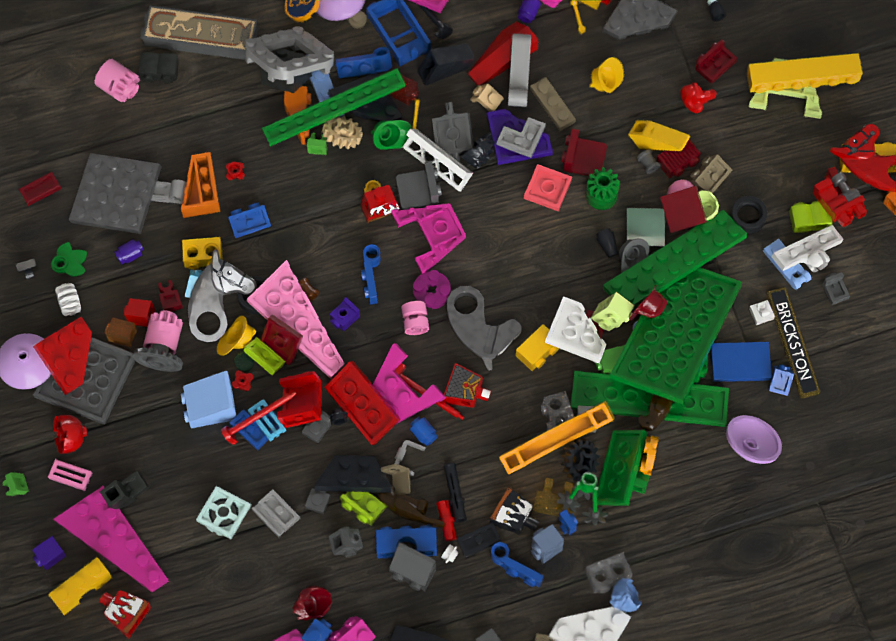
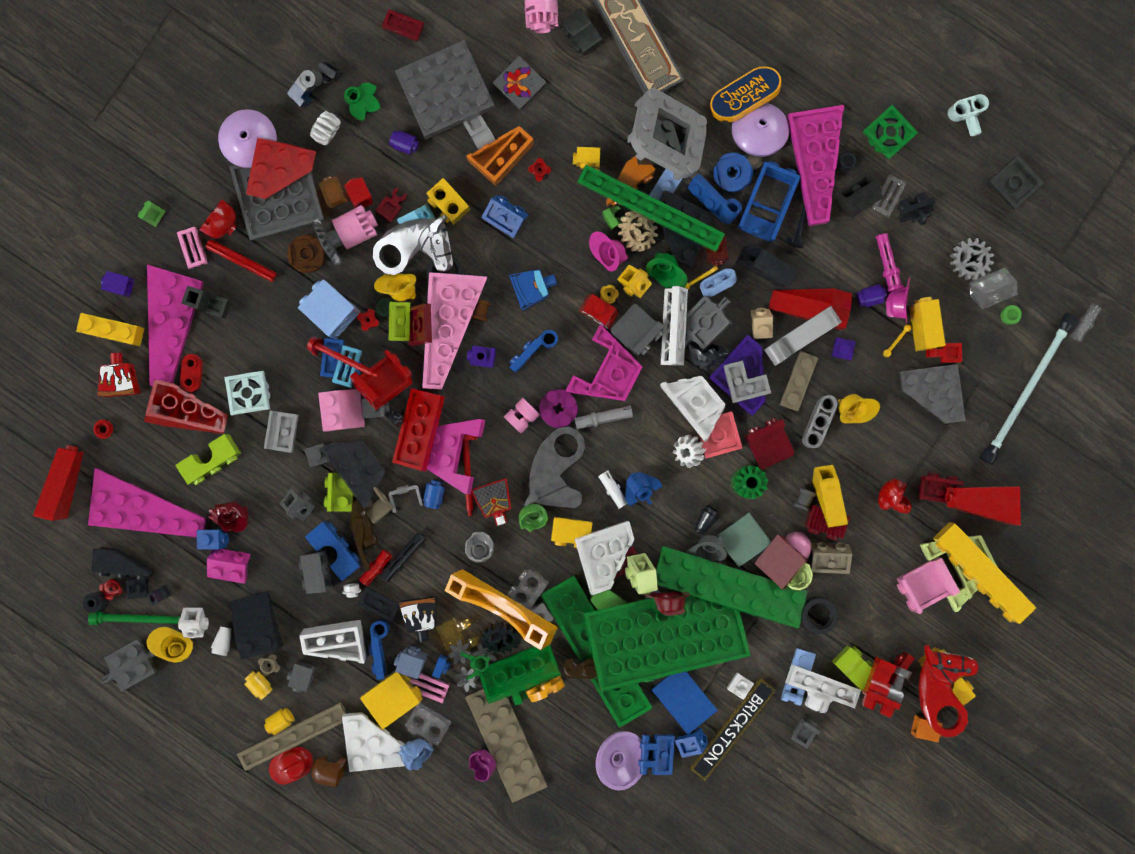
camera: 55 degrees right, 20 degrees up
none -> red wedge [144,379,228,434]
none -> lime arch [175,434,241,486]
none -> red plate [180,354,203,392]
none -> red axle [206,239,277,282]
none -> leg [287,70,323,107]
none -> reddish brown tile [287,235,326,273]
none -> white wedge [300,620,367,664]
none -> bright pink slope [318,389,365,432]
none -> yellow brick [360,672,423,730]
none -> bright pink tile [410,673,450,703]
none -> light grey hair [465,532,494,563]
none -> dark tan plate [465,688,547,803]
none -> magenta hair [469,749,496,782]
none -> dark grey tile [493,56,546,111]
none -> blue torso [509,270,557,312]
none -> bright green hair [519,504,548,532]
none -> yellow brick [573,147,600,171]
none -> light grey pin [574,405,633,430]
none -> dark pink piece [589,231,628,272]
none -> white pin [598,471,628,509]
none -> yellow brick [617,265,652,298]
none -> blue brick [625,472,662,506]
none -> blue plate [638,734,675,775]
none -> white wing [660,376,725,442]
none -> white gear [672,435,706,468]
none -> light blue plate [700,269,737,297]
none -> blue plate [714,153,753,192]
none -> light grey beam [802,395,838,448]
none -> dark purple plate [831,338,855,361]
none -> bright pink panel [896,557,960,614]
none -> red slope [945,486,1021,525]

